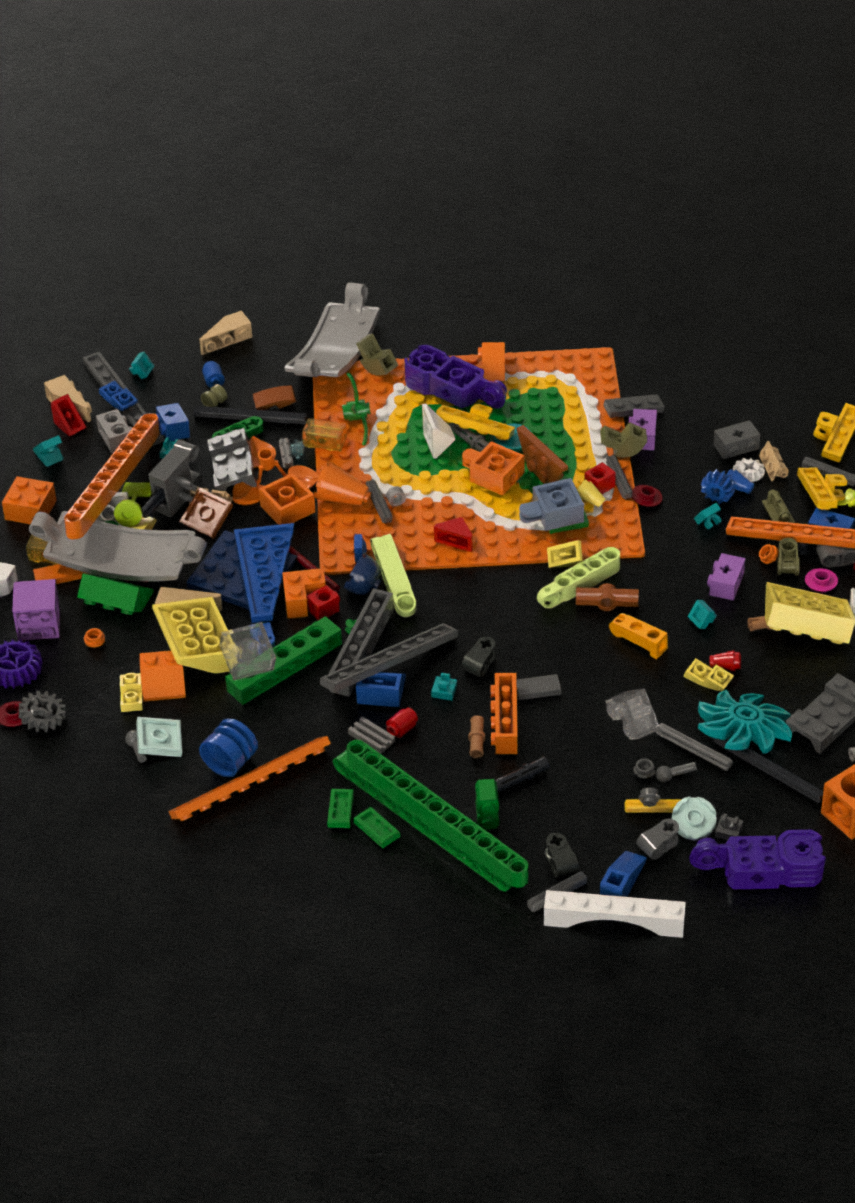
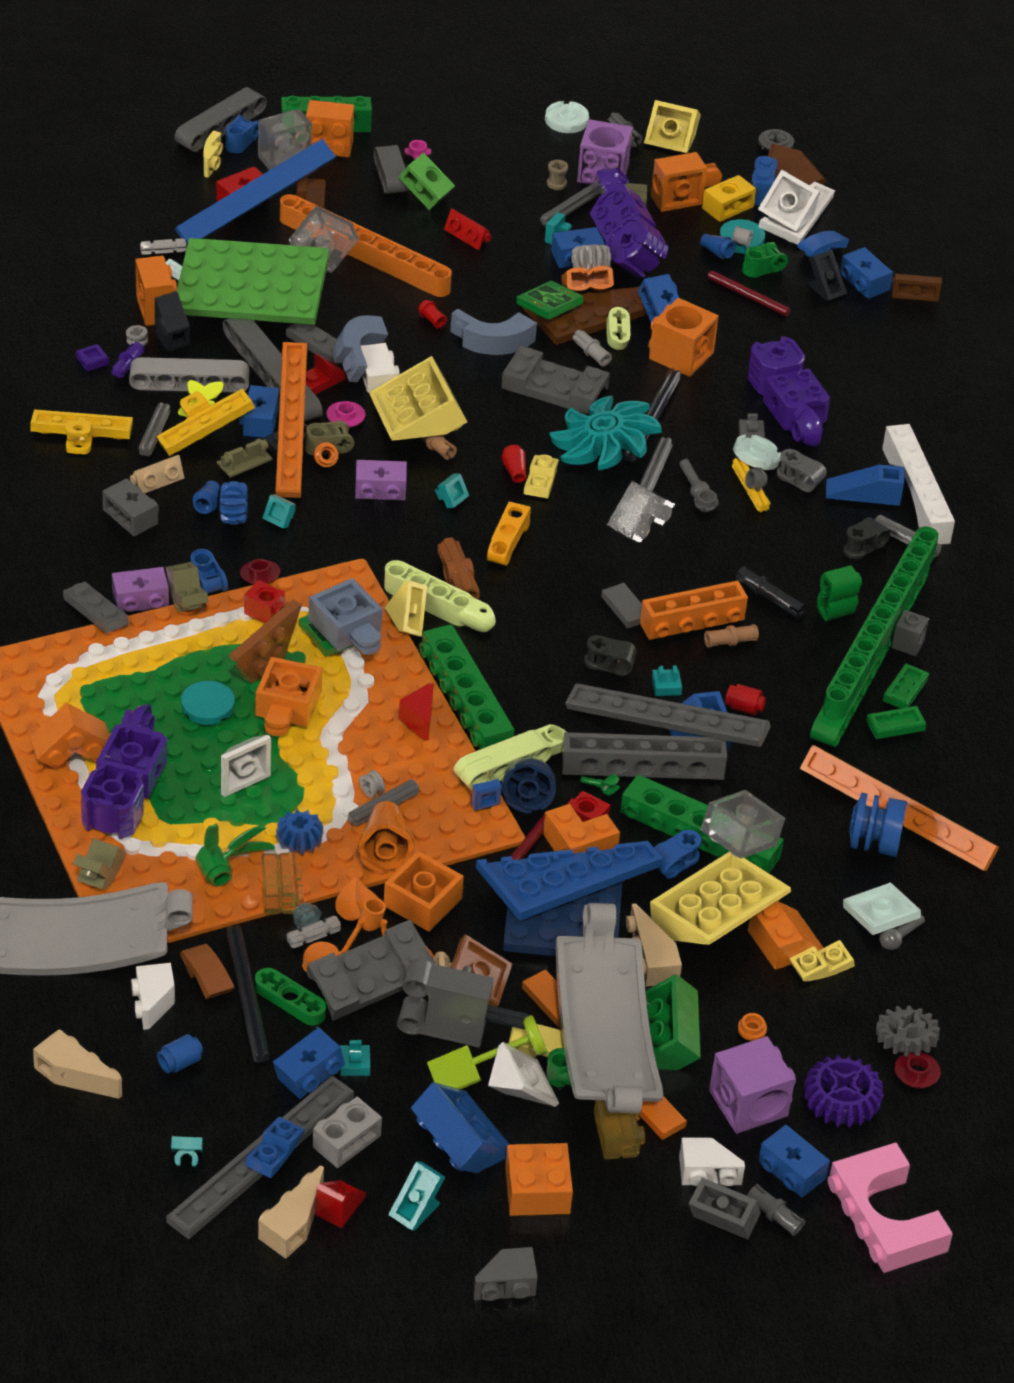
camera: 115 degrees left, 0 degrees up
orange beam [64,413,160,539] -> none
olive wheel [201,384,228,407] -> none
light grey tile [348,717,395,754] -> none
yellow plate [436,404,515,440] -> none
dark grey pin [448,423,489,452] -> none
light yellow cone [577,479,606,508] -> none
dark grey axle [606,455,633,499] -> none
white gear [733,458,765,482] -> none
none -> white slope [131,963,175,1030]
none -> blue piece [190,549,228,595]
none -> blue gear [276,808,323,856]
none -> blue slope [411,1082,510,1173]
none -> green brick [419,624,514,750]
none -> dark grey brick [892,610,929,656]

